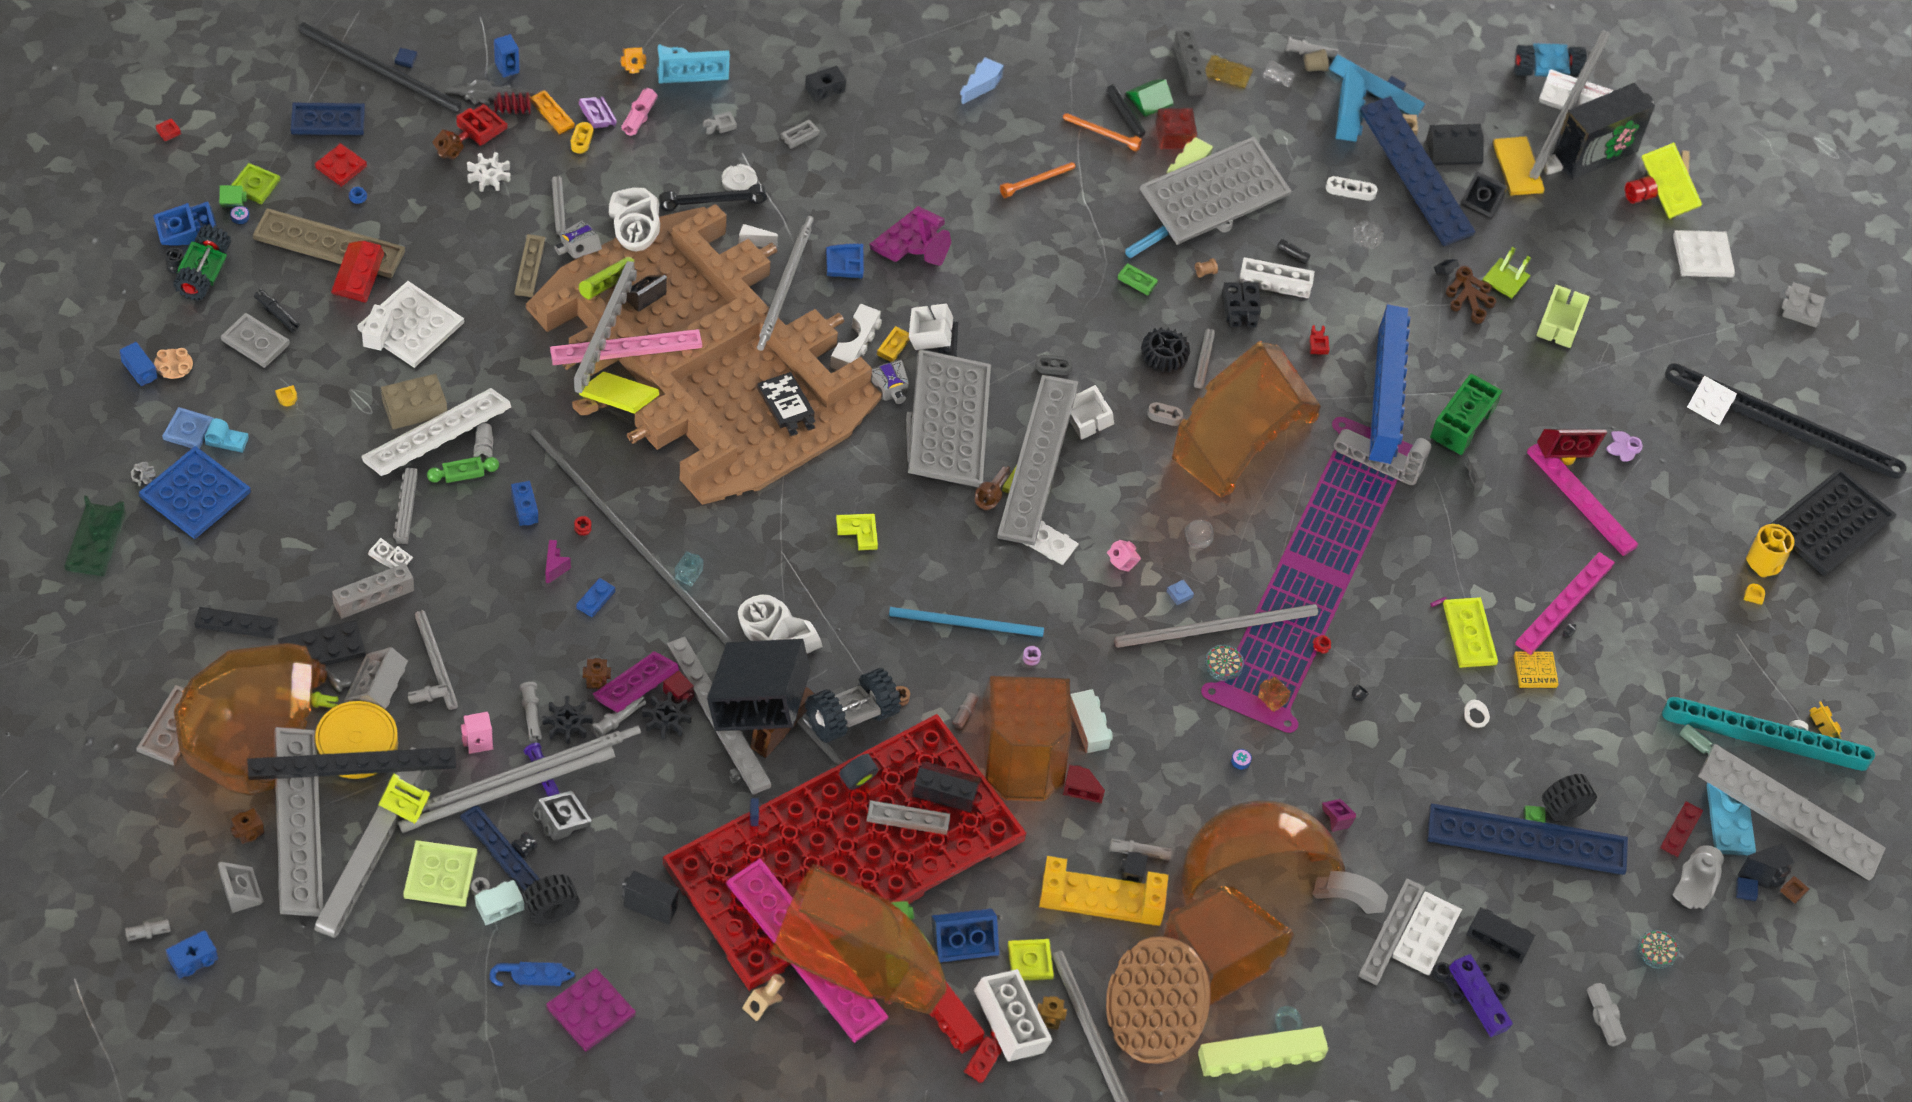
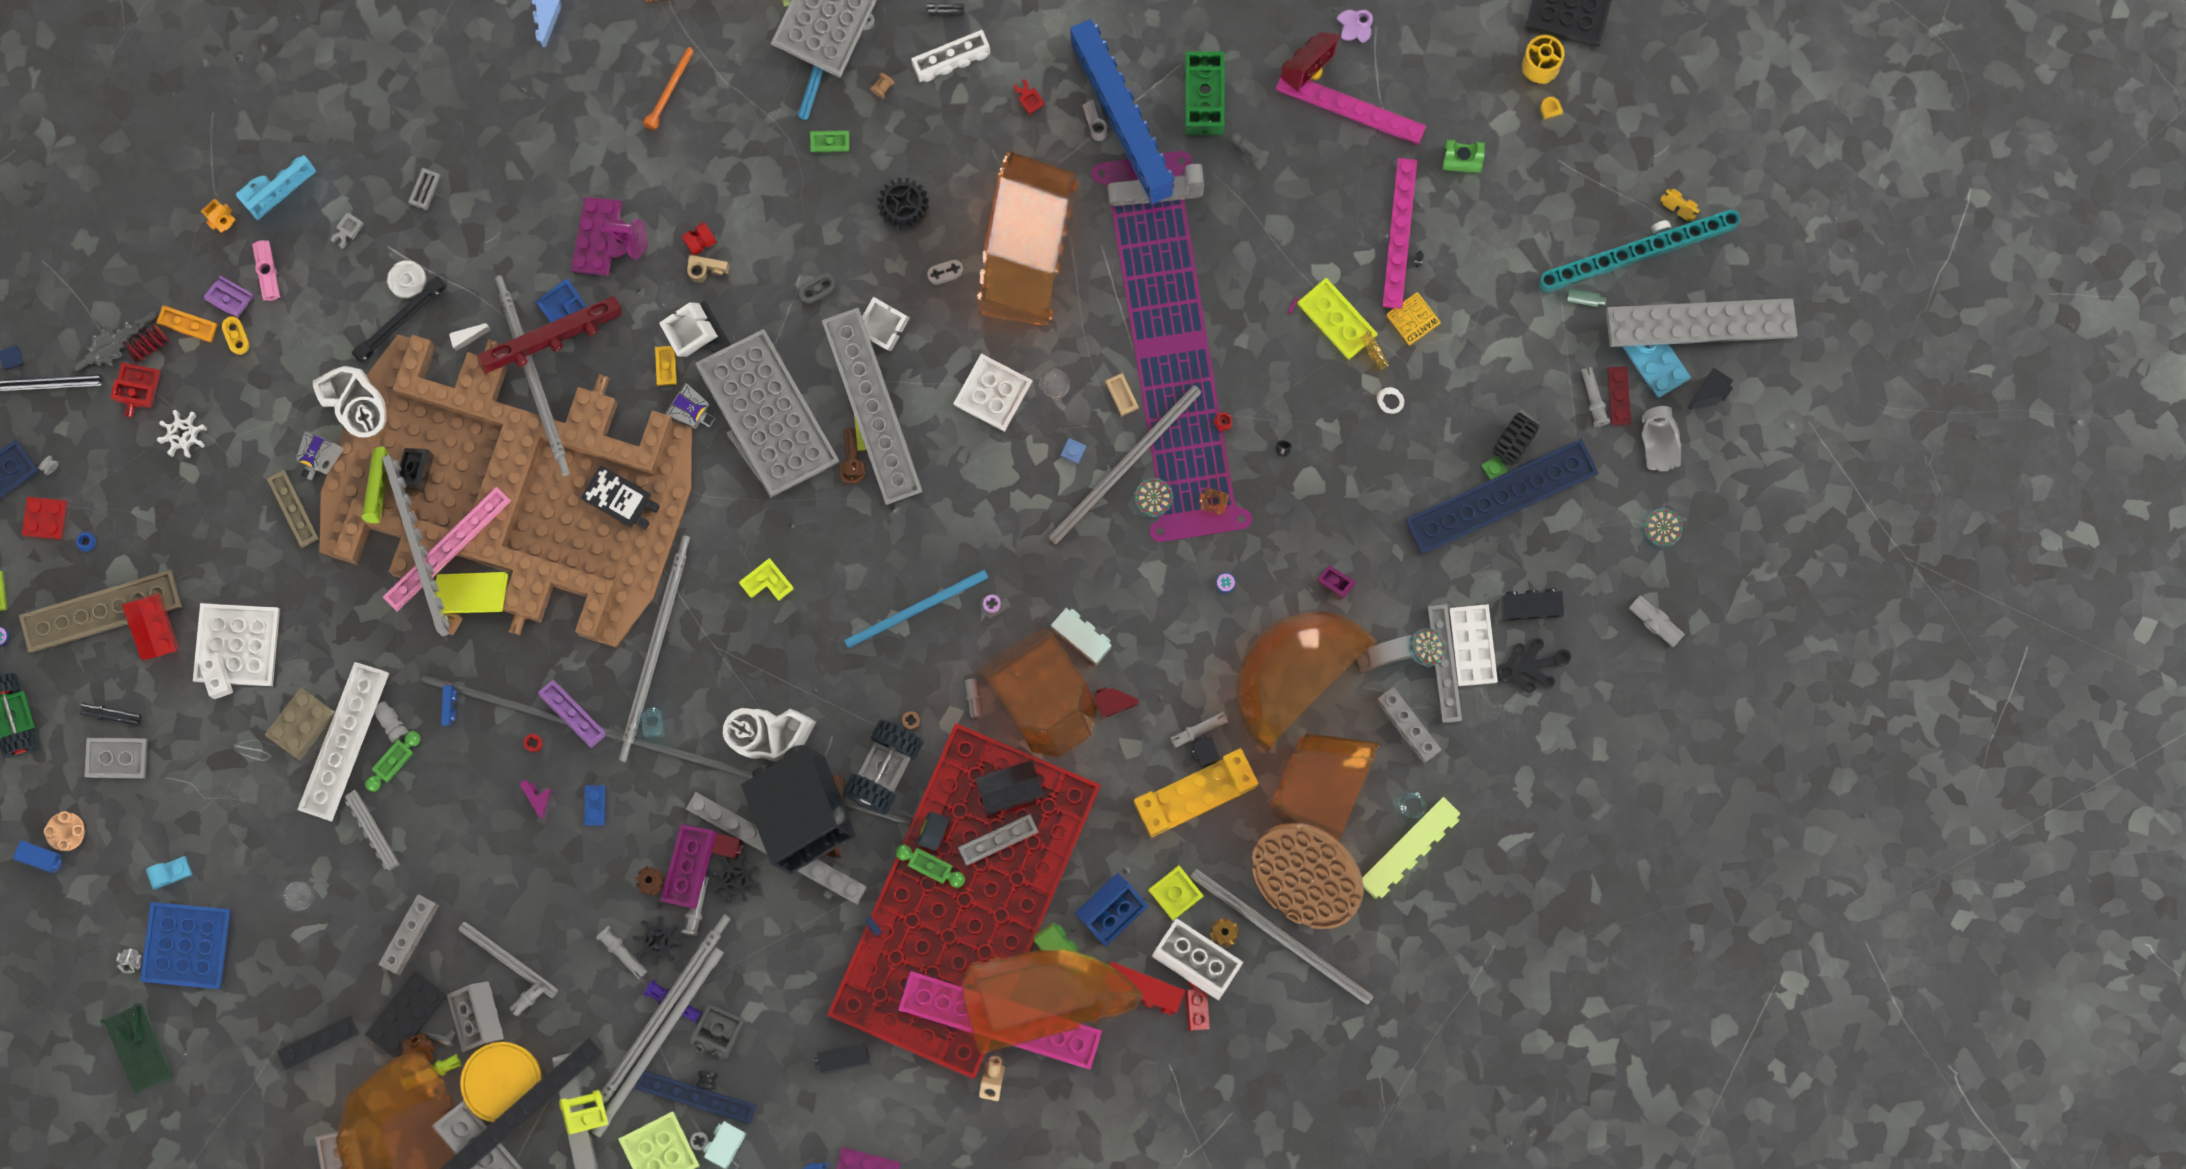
camera: 25 degrees left, 25 degrees up
medium blue tile [162,407,214,449] -> none
yellow tile [275,385,297,406] -> none
white slope [368,538,413,568] -> none
reddish brown brick [432,129,464,160] -> none
bright pink brick [461,712,493,754] -> none
blue brick [494,34,519,78] -> none
blue brick [511,481,538,526] -> none
black tyre [522,874,580,924] -> none
light grey axle [552,176,566,236] -> none
black brick [805,66,846,101] -> none
white arch [830,304,882,370] -> none
white piece [1024,521,1079,565] -> none
bright pink brick [1107,540,1141,572] -> none
light grey axle [1194,328,1215,389] -> none
black hips [1222,282,1261,328] -> none
dark purple piece [1449,954,1513,1038] -> none
dark blue tile [1736,877,1758,901] -> none
reddish brown plate [1780,876,1809,904] -> none
none -> light grey bush [39,456,59,475]
none -> clear hair [283,881,314,911]
none -> blue plate [441,685,458,725]
none -> dark red piece [477,296,622,374]
none -> medium lavender plate [538,680,606,748]
none -> light grey axle [618,535,690,762]
none -> red wheel [681,222,717,256]
none -> tan plate [687,255,729,283]
none -> bright green plate [896,845,965,888]
none -> white plate [953,354,1033,432]
none -> light grey piece [1082,100,1108,141]
none -> tan tile [1105,373,1139,417]
none -> clear yellow pin [1359,331,1390,371]
none -> light grey brick [1376,687,1442,764]
none -> clear light blue tile [1409,628,1446,667]
none -> bright green piece [1443,140,1485,173]
none -> light grey pin [1581,367,1610,427]

